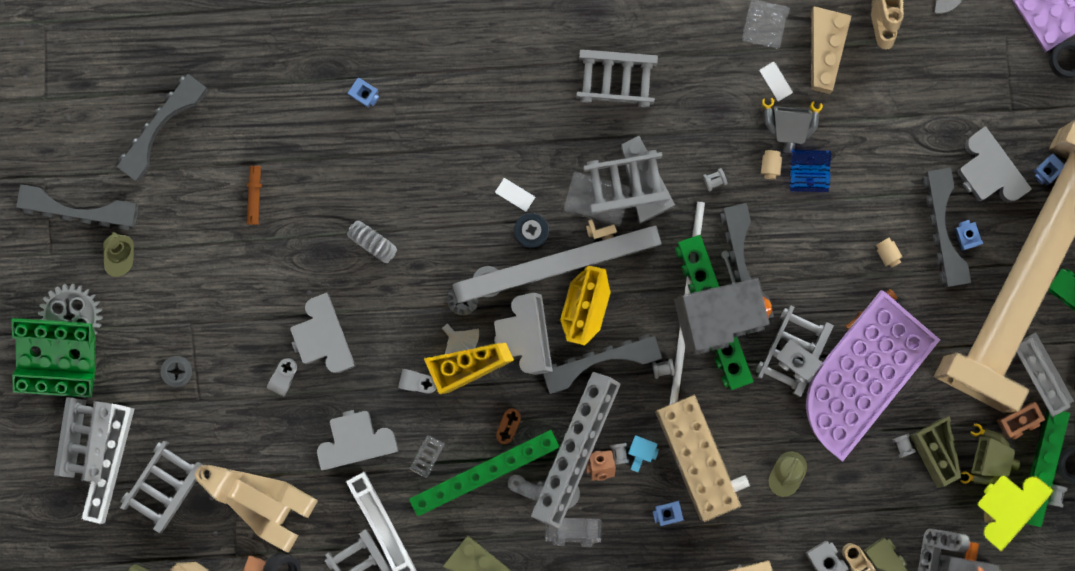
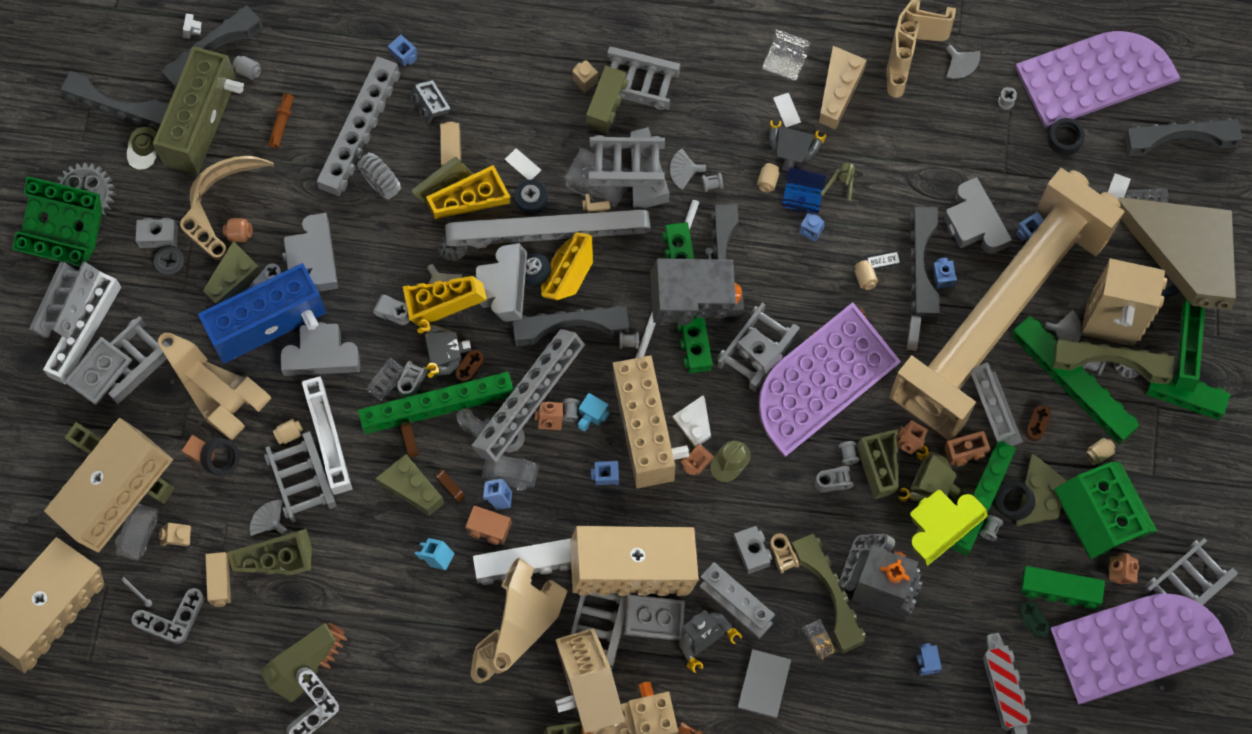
camera: 15 degrees right, 15 degrees down
none -> light grey tile [64,337,132,405]
none -> light grey brick [135,218,178,248]
none -> olive piece [153,46,244,175]
none -> tan piece [180,156,274,260]
none -> white tile [183,14,202,39]
none -> blue piece [198,263,327,364]
none -> olive wedge [203,241,261,306]
none -> nougat head [223,218,252,242]
none -> light grey brick [232,56,261,80]
none -> tan brick [273,419,303,444]
none -> light grey brick [317,56,400,196]
none -> light grey piece [397,361,427,398]
none -> reddish brown beam [400,421,419,458]
none -> dark grey bracket [410,80,450,124]
none -> olive wing [412,157,473,203]
none -> dark grey torso [417,319,472,378]
none -> yellow wedge [426,165,510,219]
none -> reddish brown beam [434,469,465,503]
none -> tan brick [440,122,461,167]
none -> medium blue brick [483,479,512,510]
none -> black wheel [525,253,551,286]
none -> tan brick [572,60,598,93]
none -> olive wedge [586,65,629,135]
none -> light grey hand [670,149,706,190]
none -> white wing [673,396,711,448]
none -> nougat bracket [681,444,714,475]
none -> medium blue brick [799,213,825,242]
none -> light grey piece [814,466,854,493]
none -> olive plant [820,163,855,202]
none -> sticker [864,249,903,270]
none -> nougat brick [897,420,928,455]
none -> light grey beam [907,315,921,351]
none -> light grey bush [998,87,1017,110]

